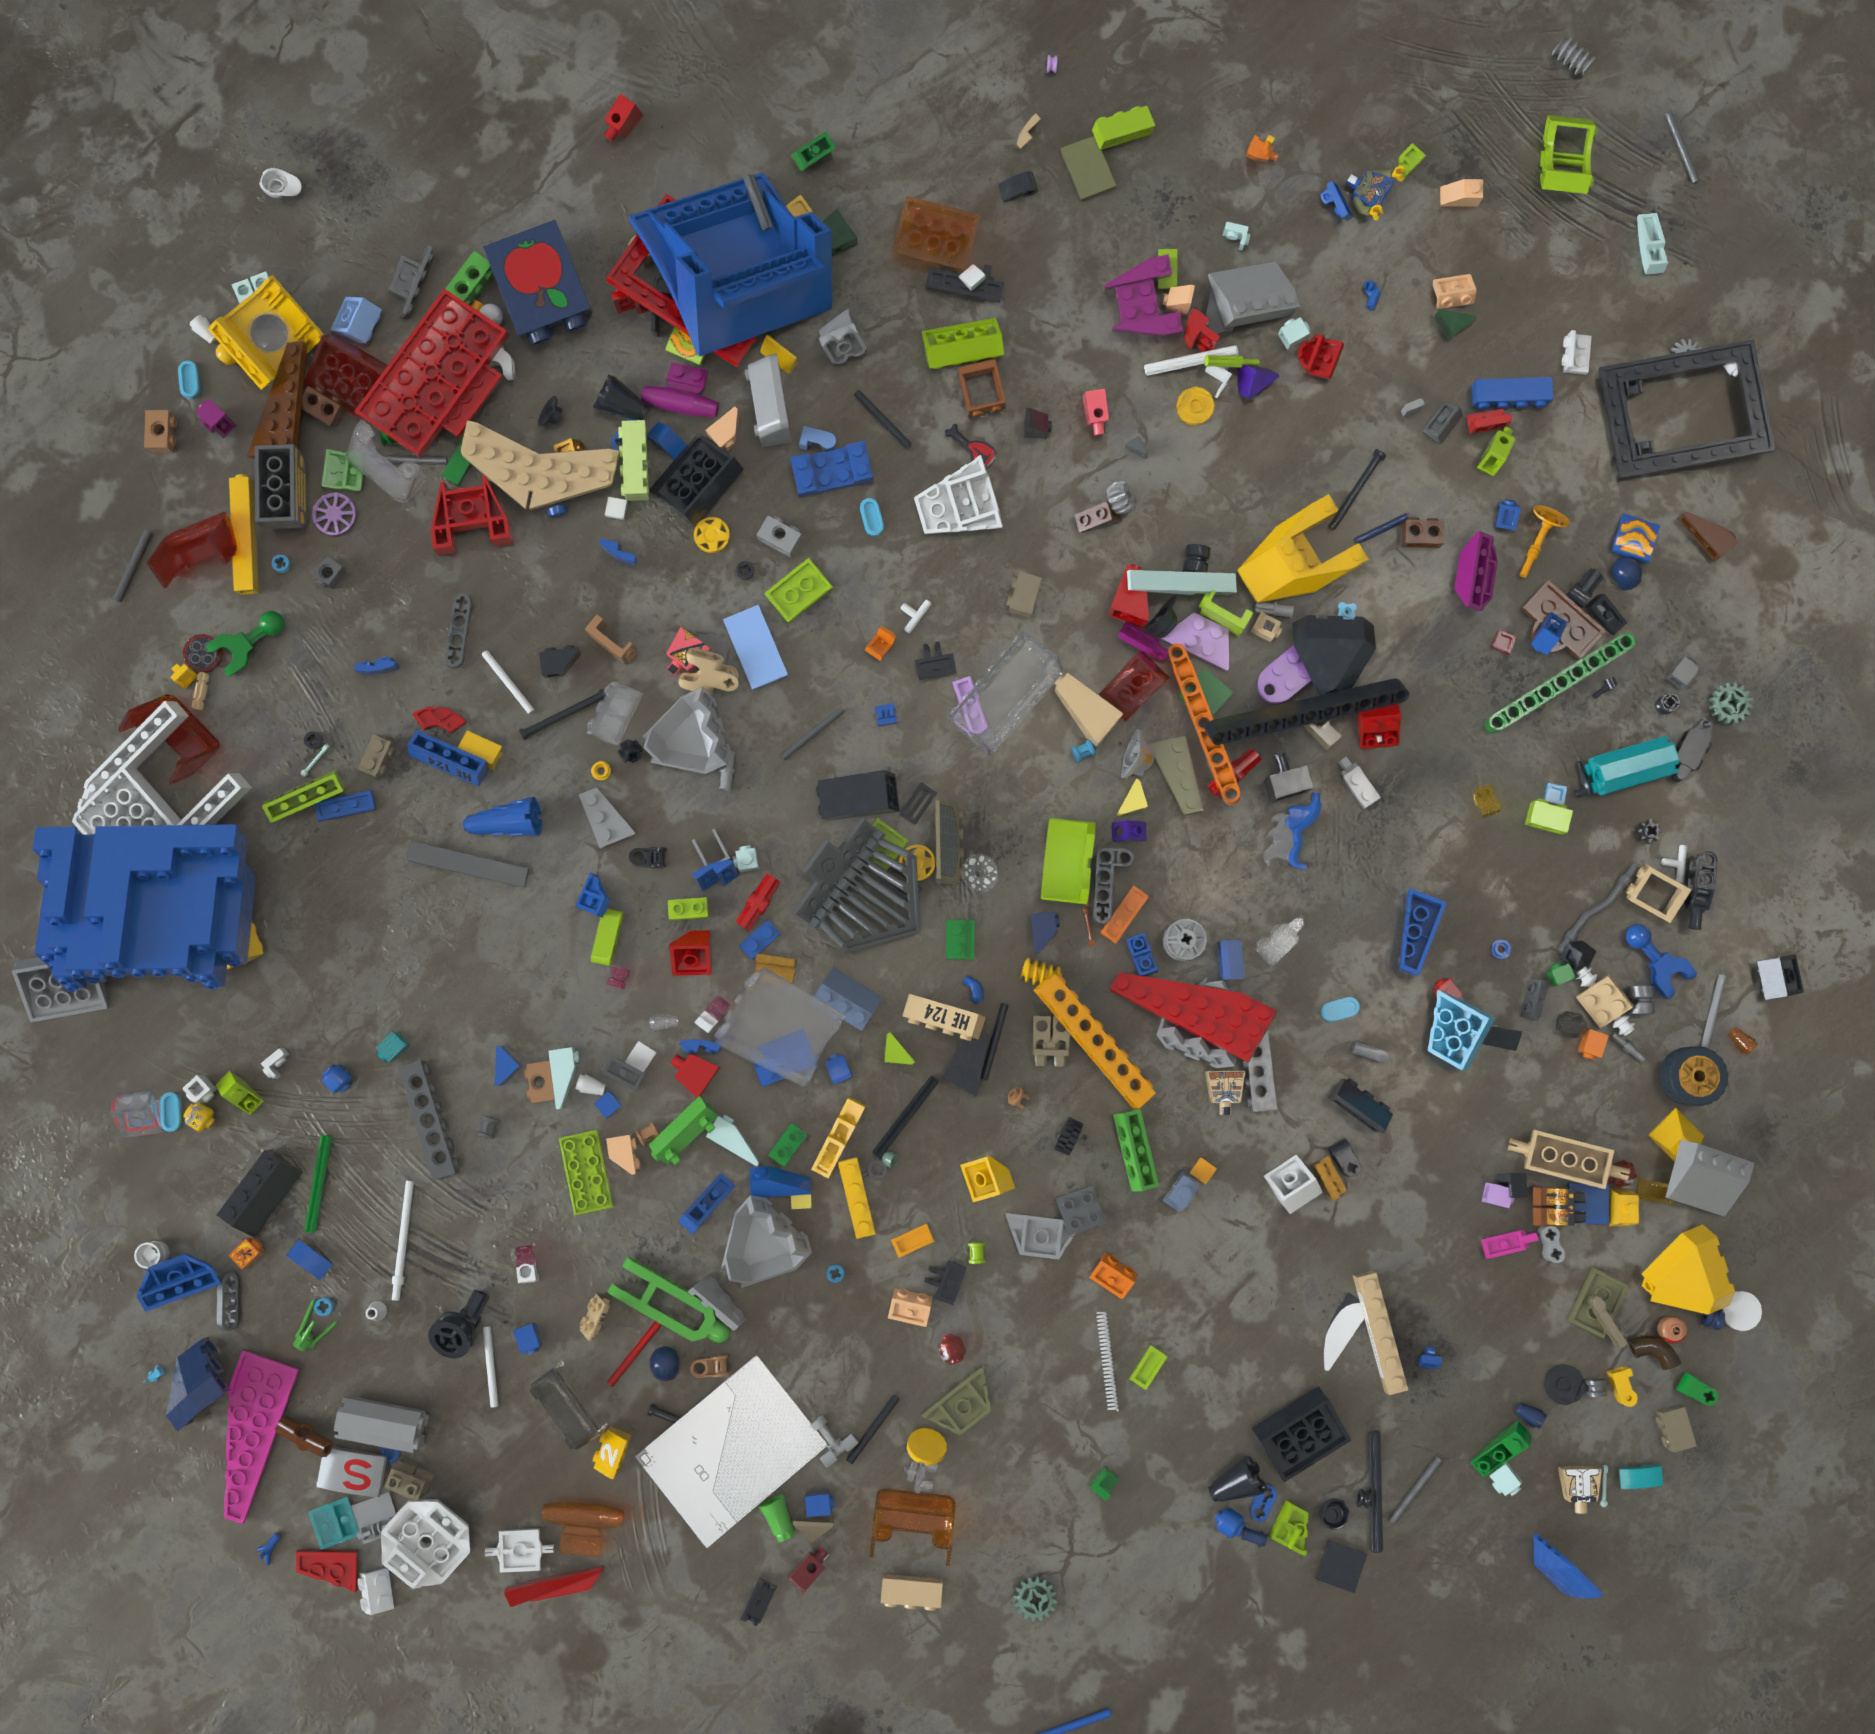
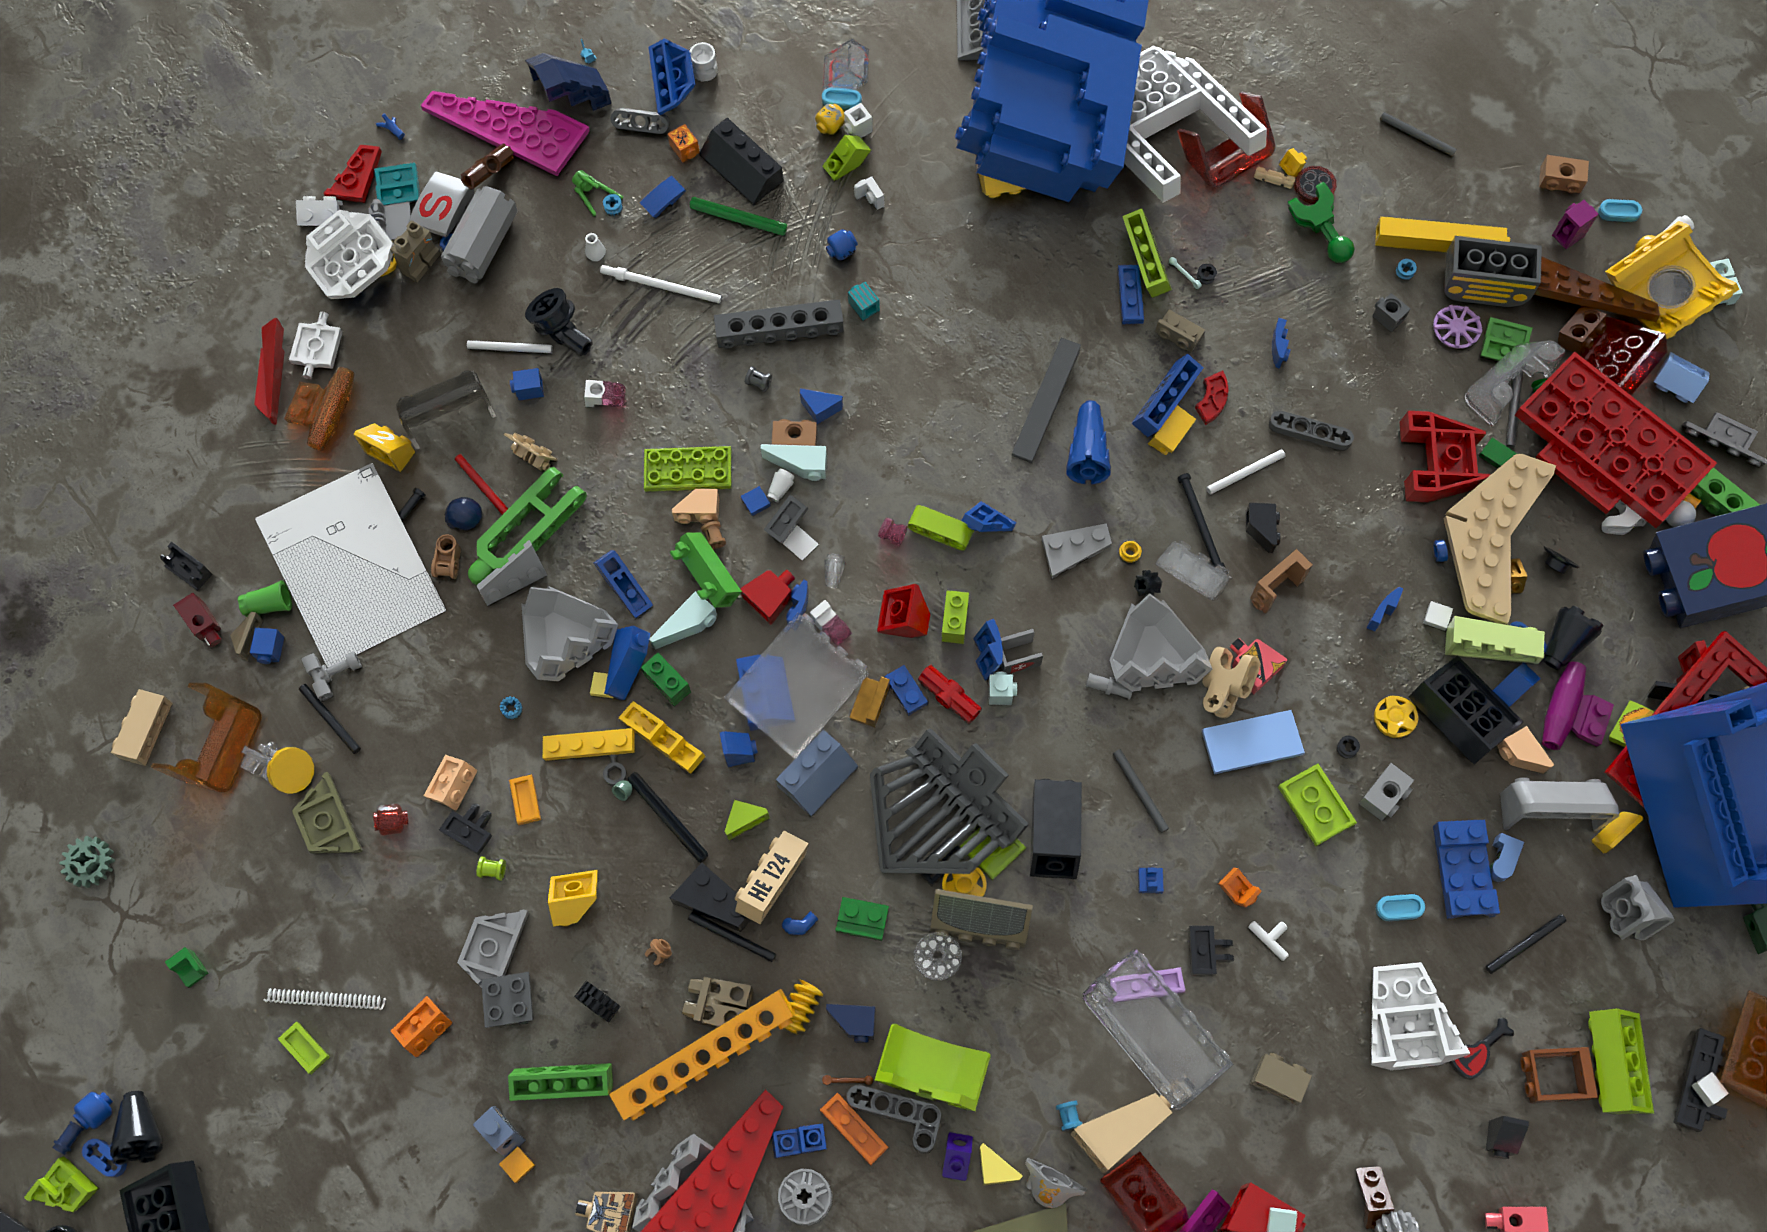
camera: 105 degrees right, 15 degrees down
clear red windscreen [146,512,237,588] -> none
black piece [629,847,667,868] -> none
black tile [900,782,937,825] -> none

